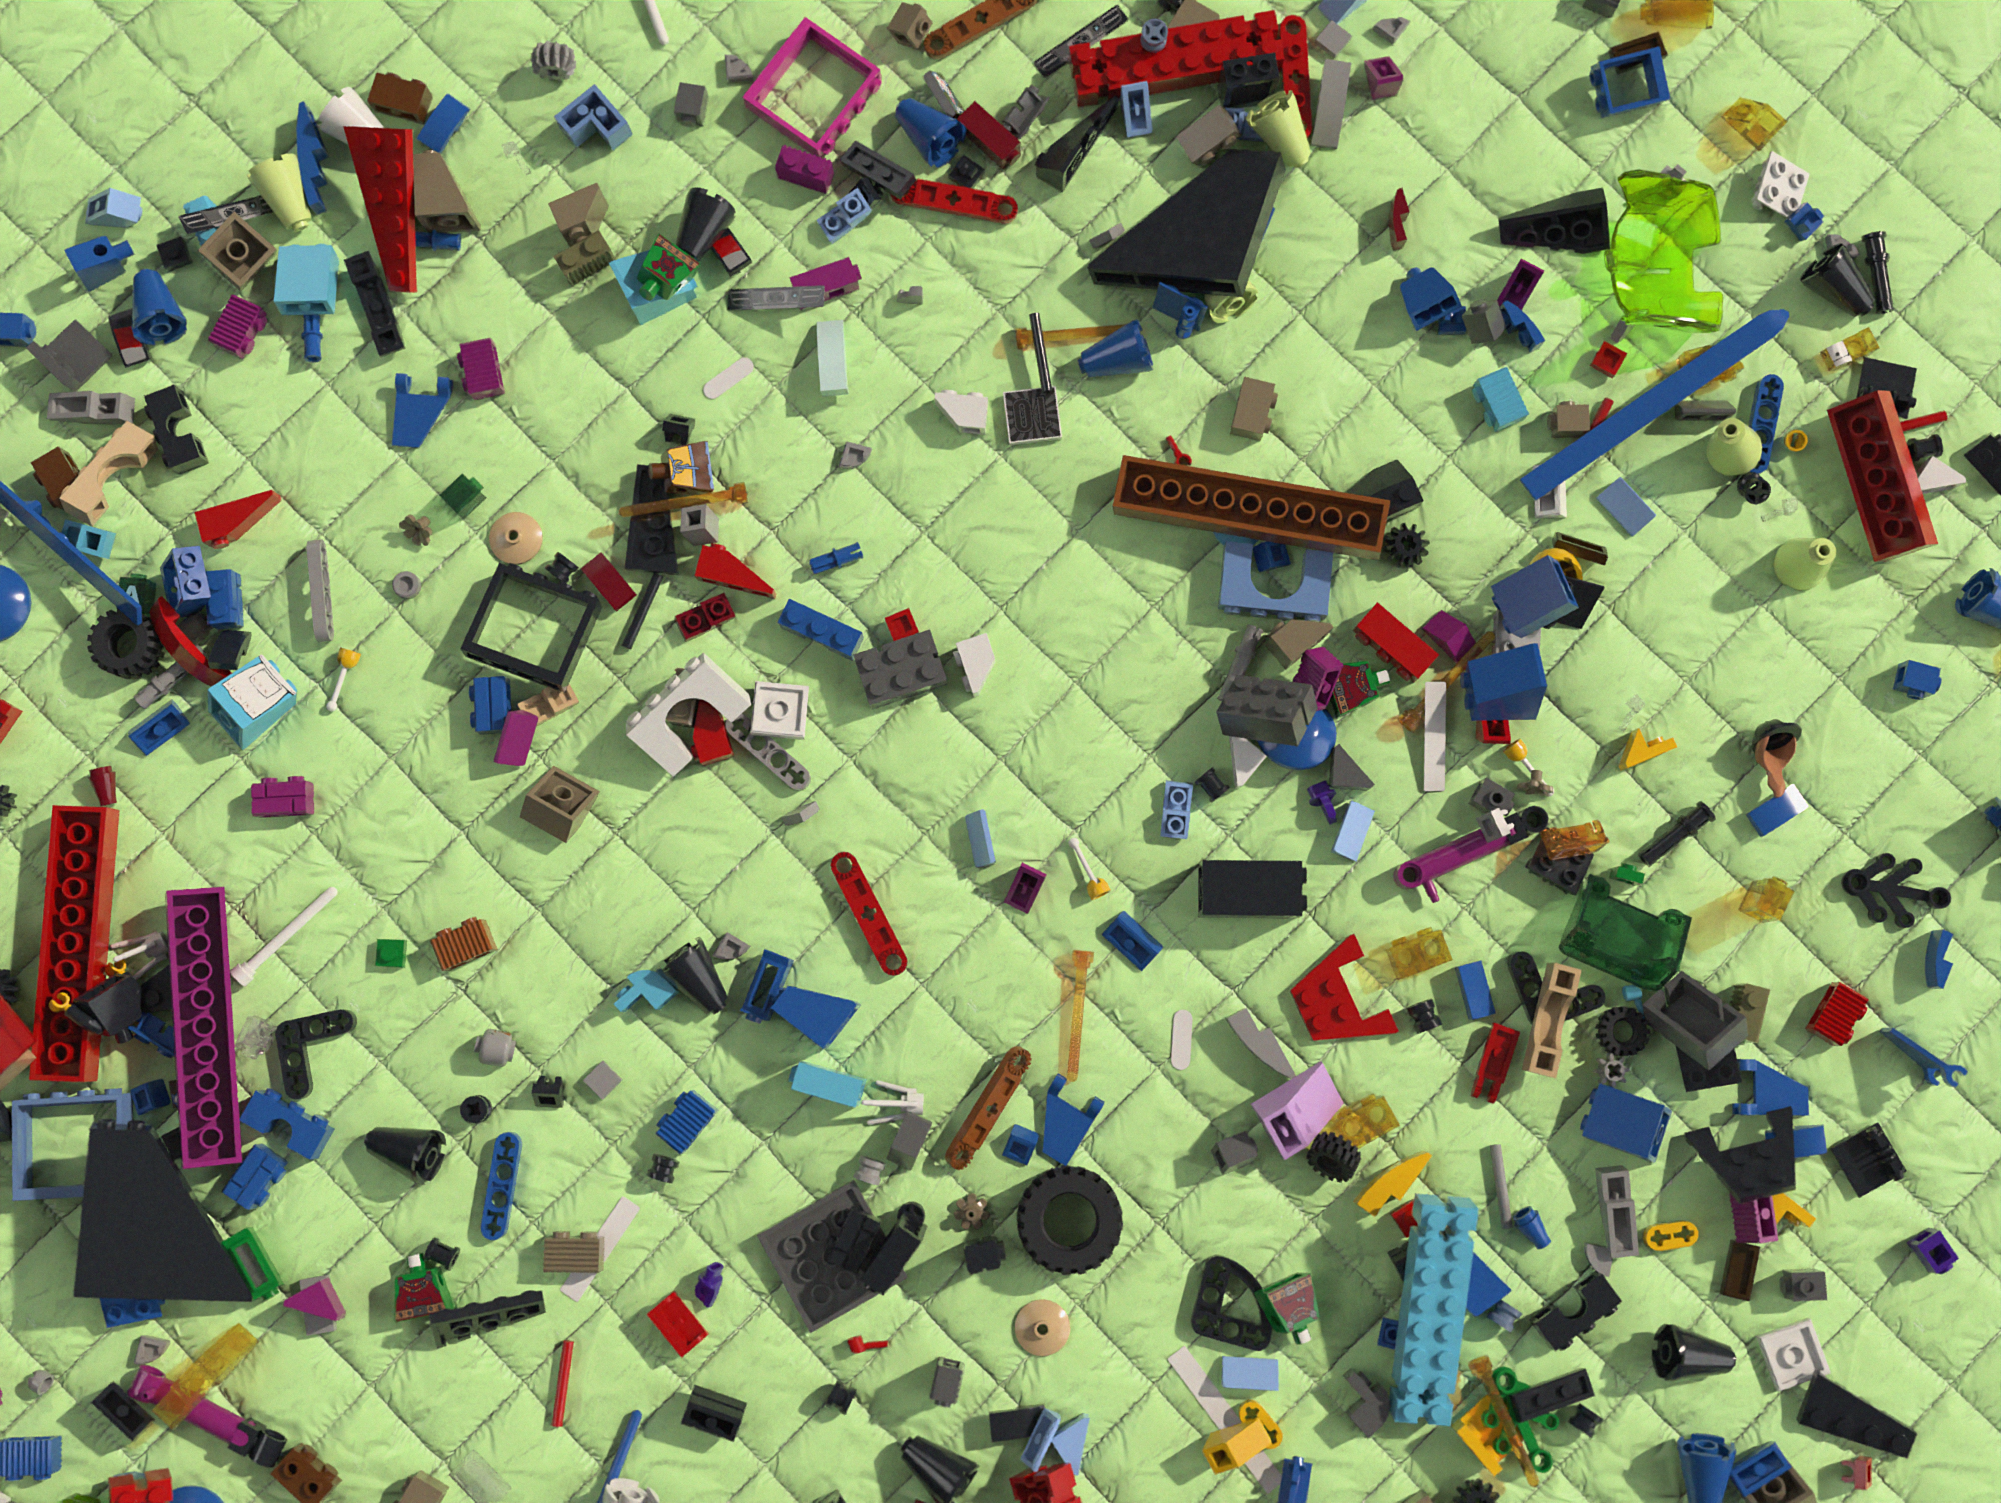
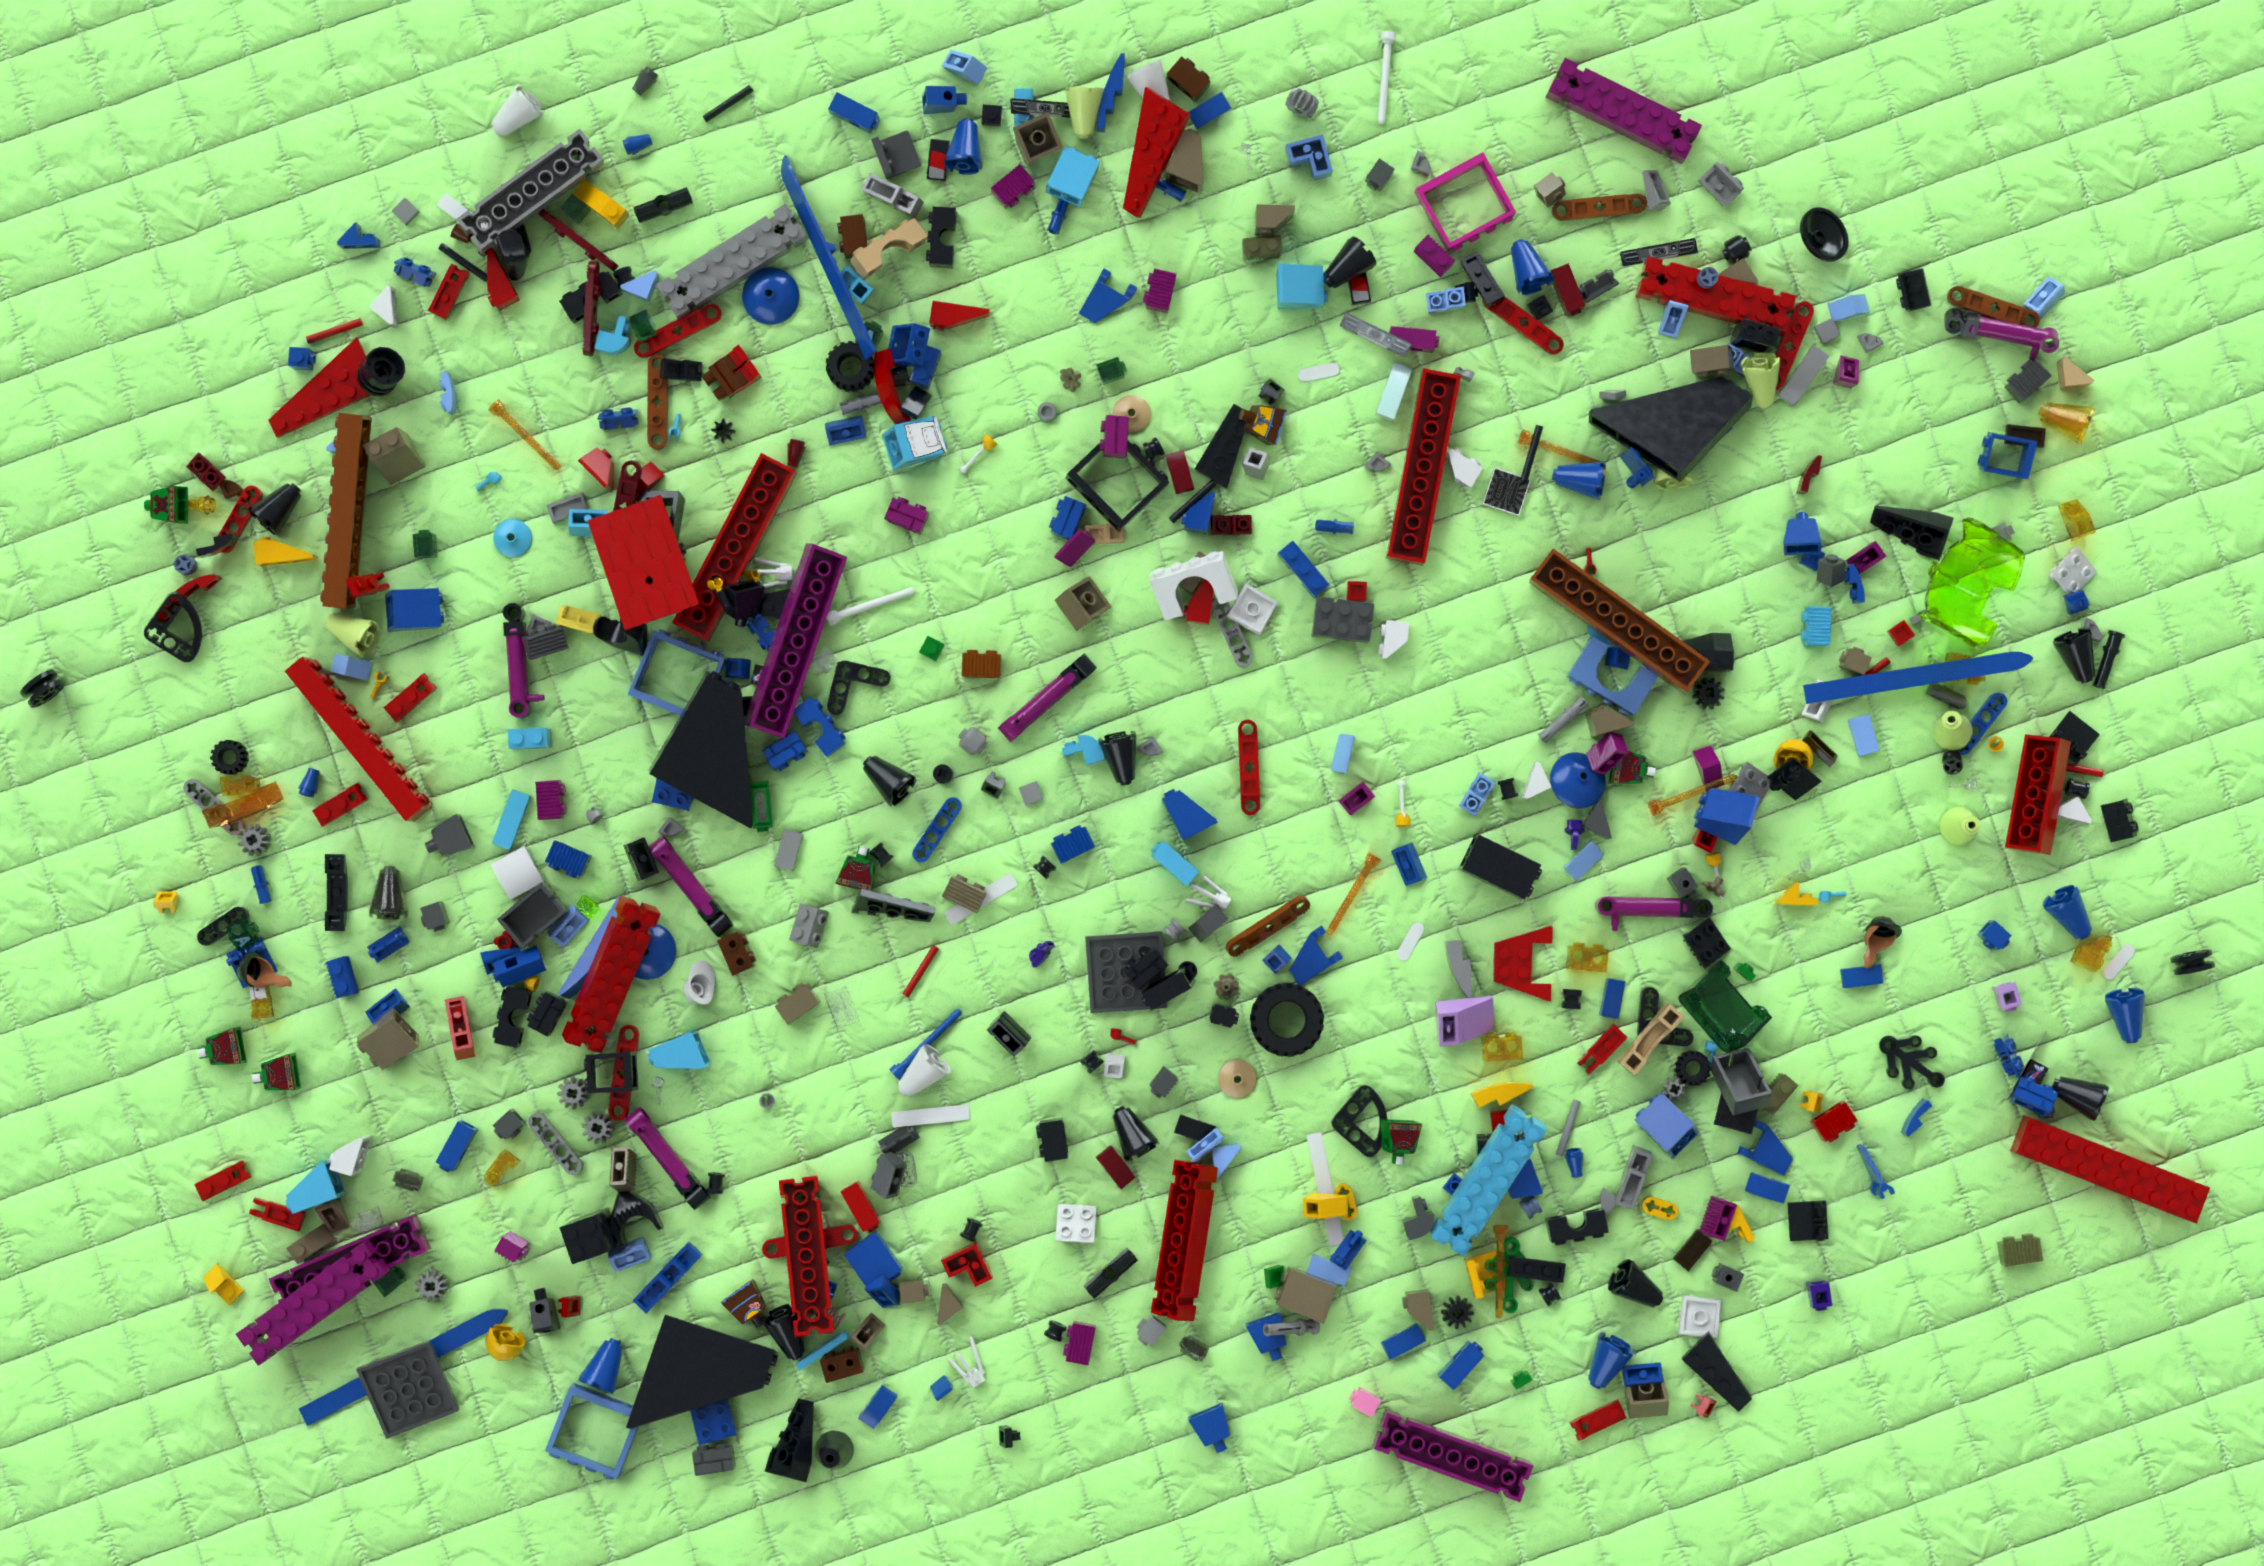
camera: 15 degrees right, 5 degrees up
clear yellow slope [152,1323,260,1430] -> none
magenta slope [283,1278,346,1321] -> none
light grey beam [307,539,334,642] -> none
black slope [344,251,405,357] -> none
clear orange piece [619,482,748,517] -> none
green torso [636,234,701,301] -> none
red hinge [647,1291,709,1358] -> none
red slope [694,543,776,599] -> none
blue window [740,949,794,1024] -> none
light grey tile [781,801,820,826] -> none
tile [923,70,965,120] -> none
black wedge [1035,95,1119,193] -> none
dark grey brick [1211,1130,1258,1175] -> none
dark grey piece [1216,675,1318,746] -> none
light blue slope [1221,1356,1279,1391] -> none
dark tan brick [1230,377,1278,441] -> none
black tyre [1306,1132,1361,1183] -> none
red brick [1352,602,1439,683] -> none
white sticker [1424,682,1446,791] -> none
light grey tile [1476,808,1514,843] -> none
blue brick [1491,555,1579,638] -> none
clear orange hinge [1540,820,1610,860] -> none
black pin [1638,801,1716,867] -> none
black wing [1684,1106,1796,1204] -> none
clear yellow brick [1738,877,1795,923] -> none
clear yellow leg [1820,327,1880,372] -> none
none -> light grey bracket [789,903,829,948]
none -> magenta piece [998,653,1097,742]
none -> magenta brick [1099,415,1129,459]
none -> white slope [1103,1053,1125,1079]
none -> blue slope [1181,492,1215,535]
none -> red brick [1385,368,1461,566]
none -> yellow tile [1800,1091,1824,1113]
none -> medium azure hand [1818,891,1846,902]
none -> lavender brick [1992,982,2022,1012]

